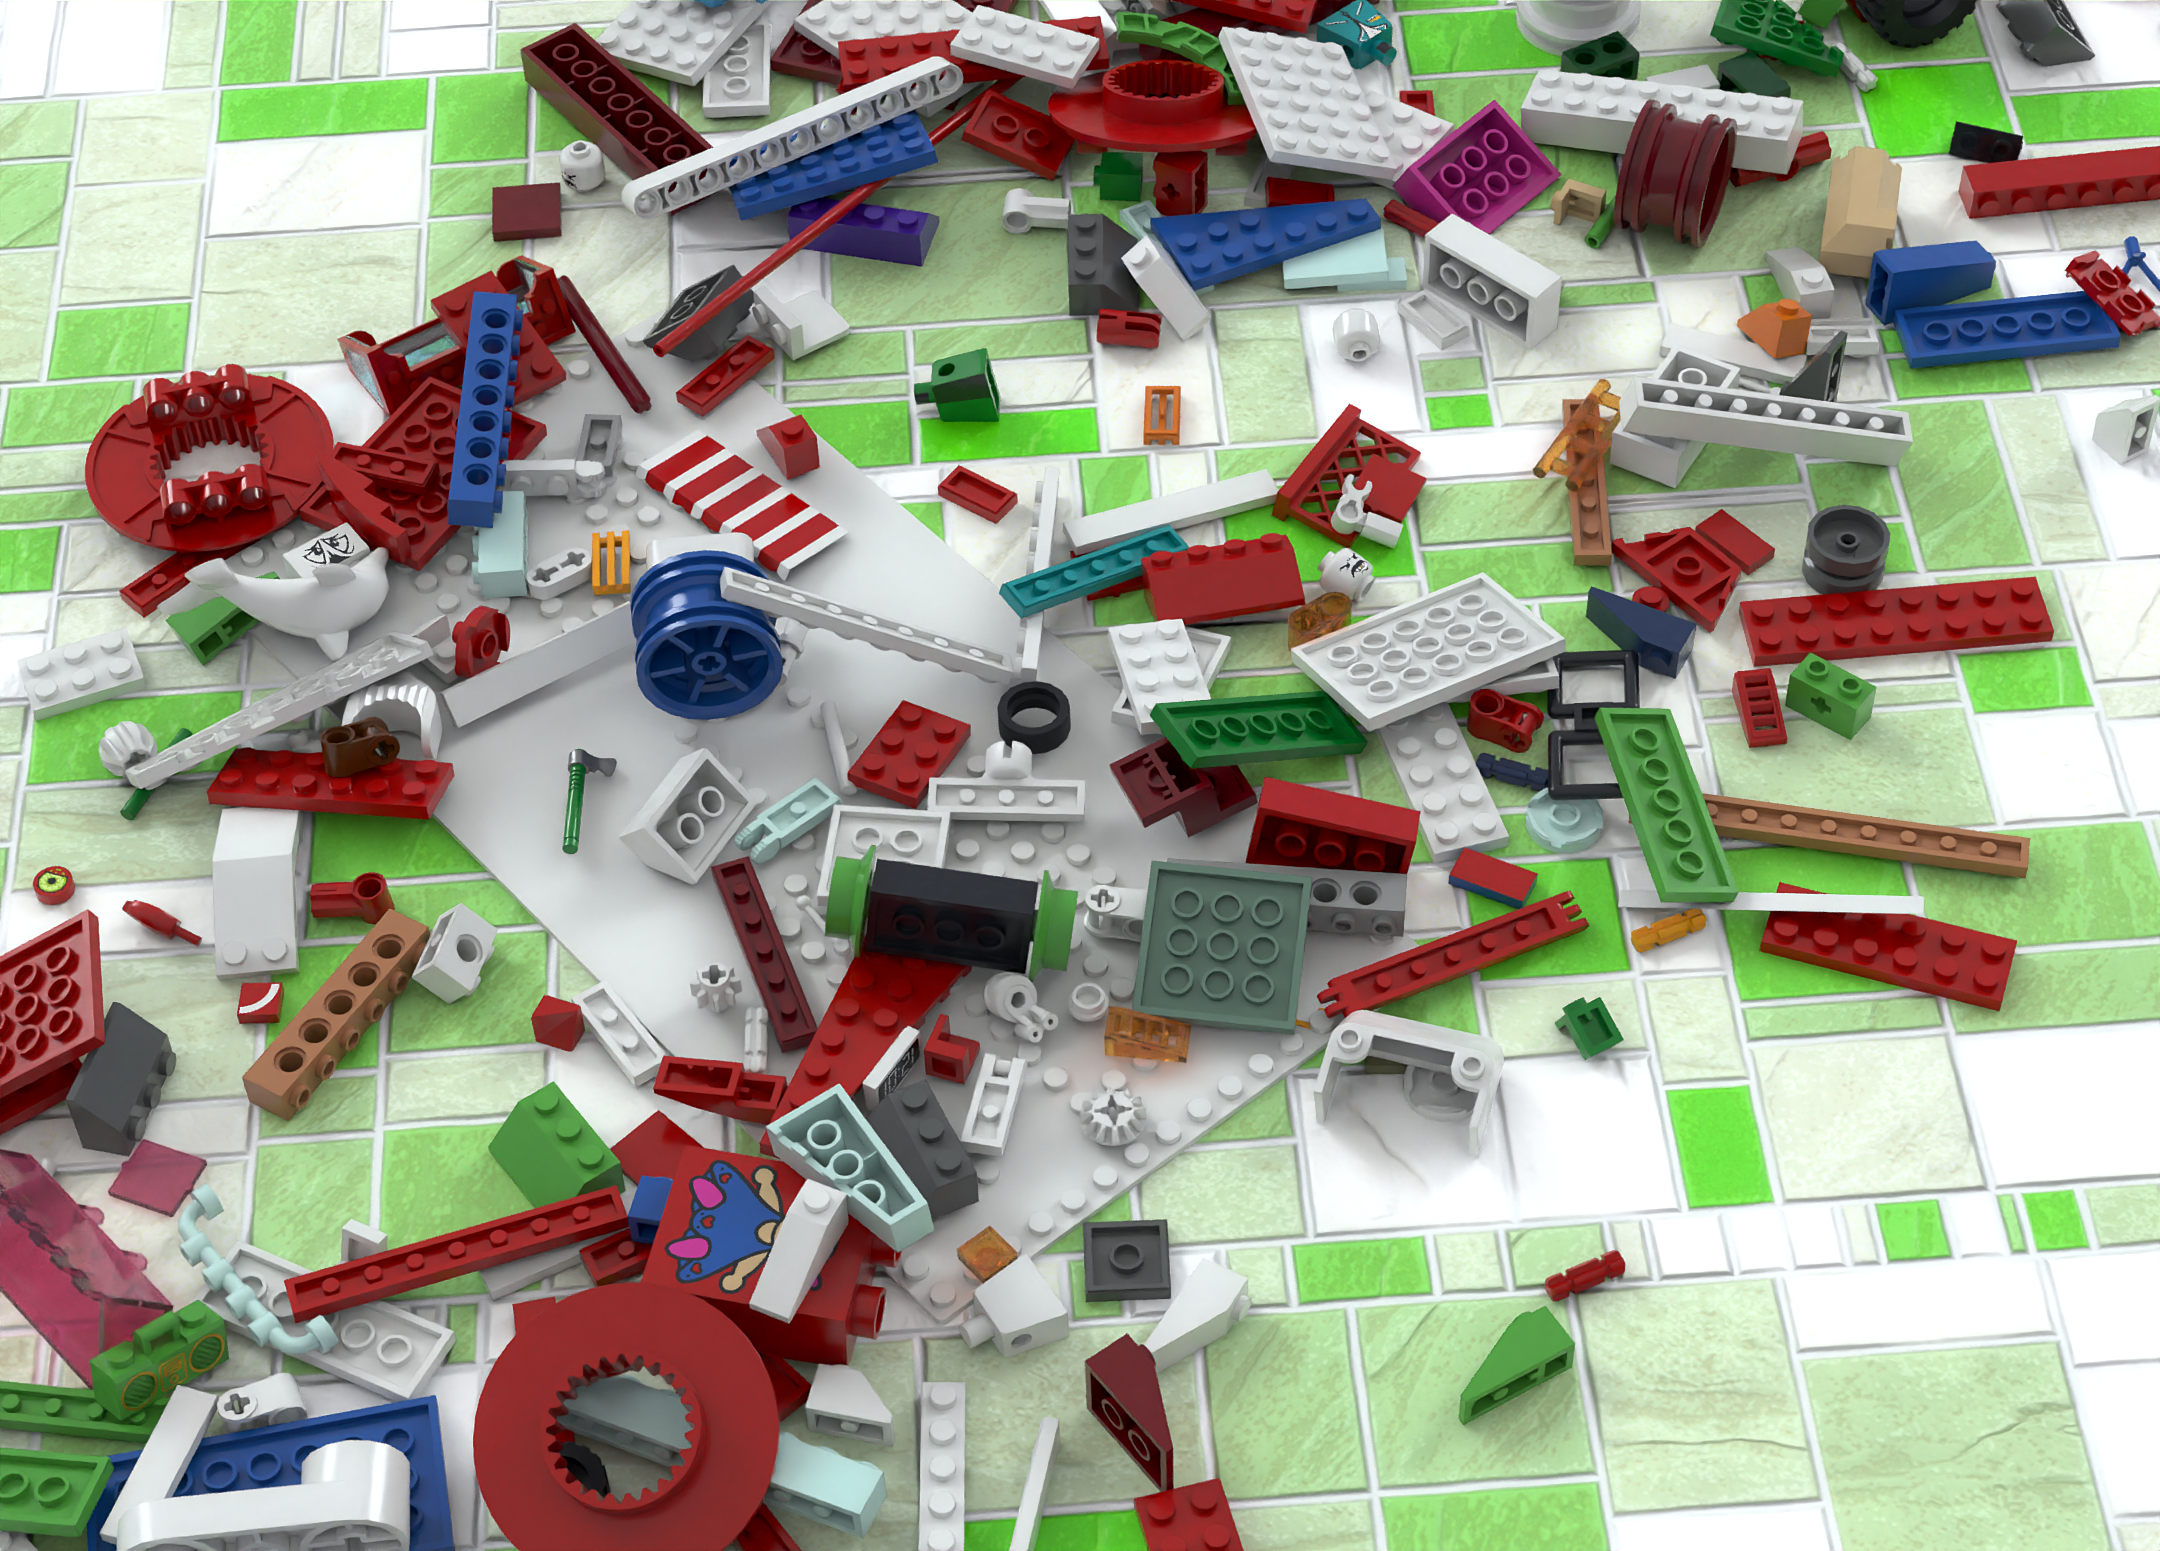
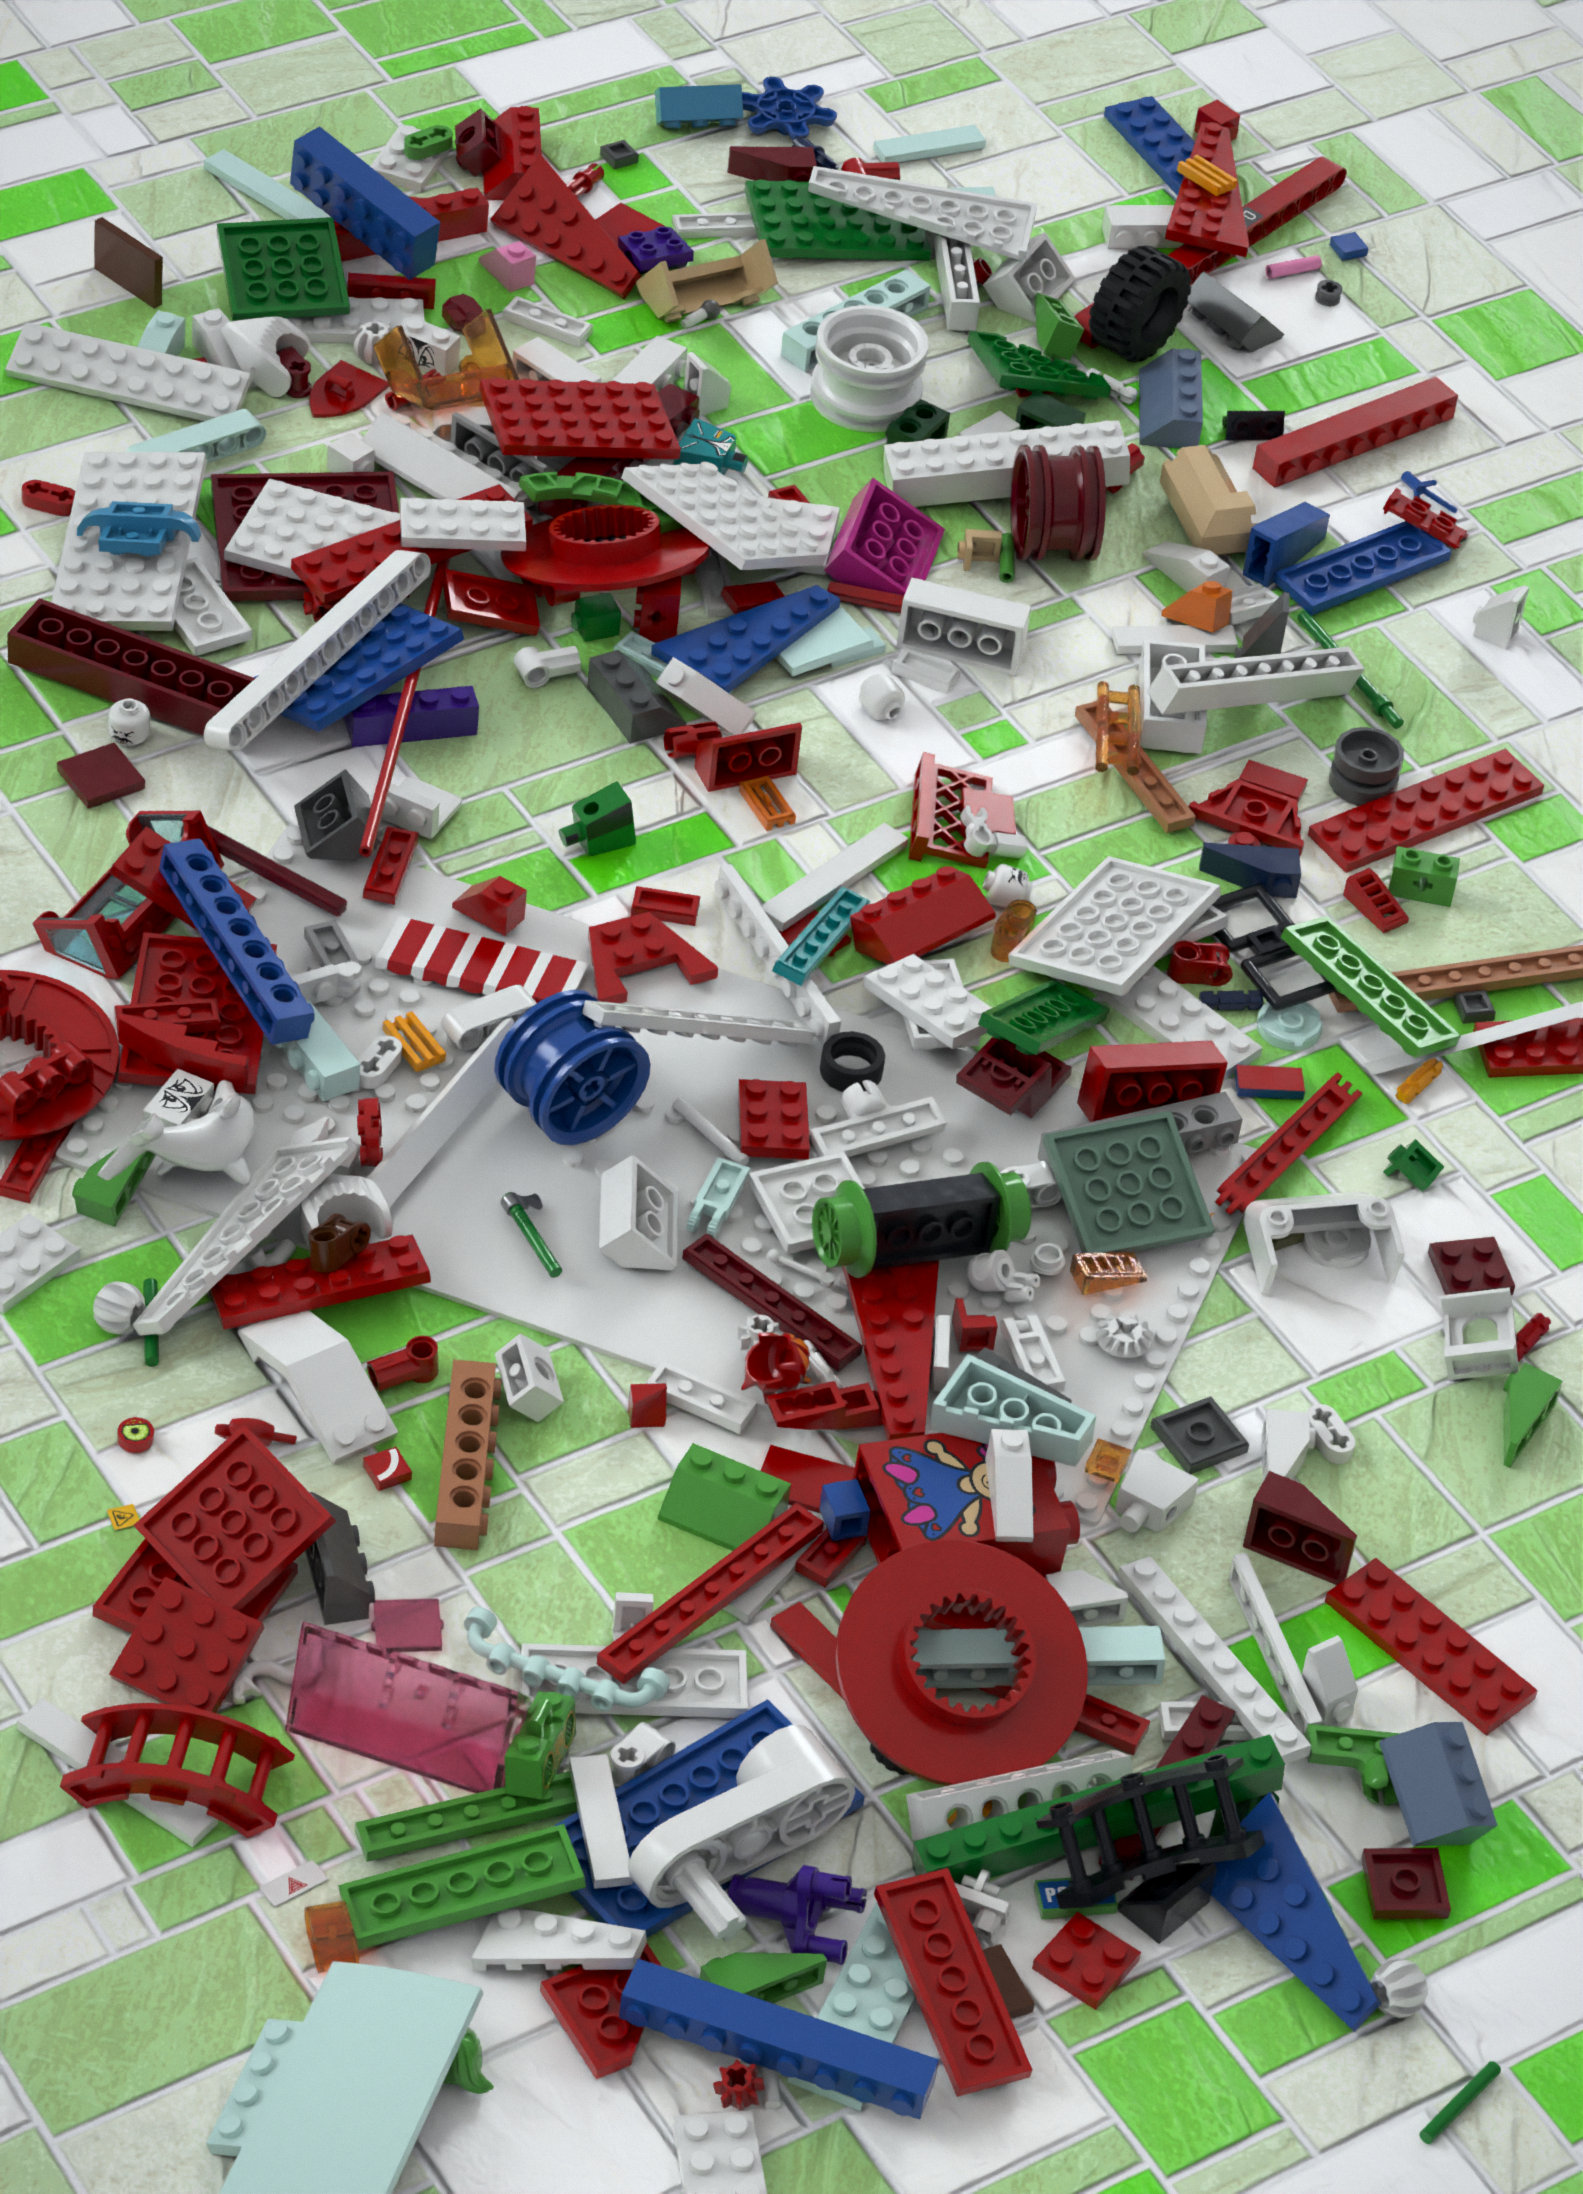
camera: 35 degrees left, 5 degrees down
none -> red wing [588,912,718,1004]
none -> red slope [694,723,802,792]
none -> red hair [741,1332,812,1404]
none -> sand blue slope [1139,348,1203,449]
none -> green bar [1297,610,1404,729]
none -> white beam [1307,1404,1355,1464]
none -> dark red plate [1427,1236,1516,1295]
none -> white panel [1440,1287,1519,1380]
none -> dark grey tile [1453,990,1496,1024]

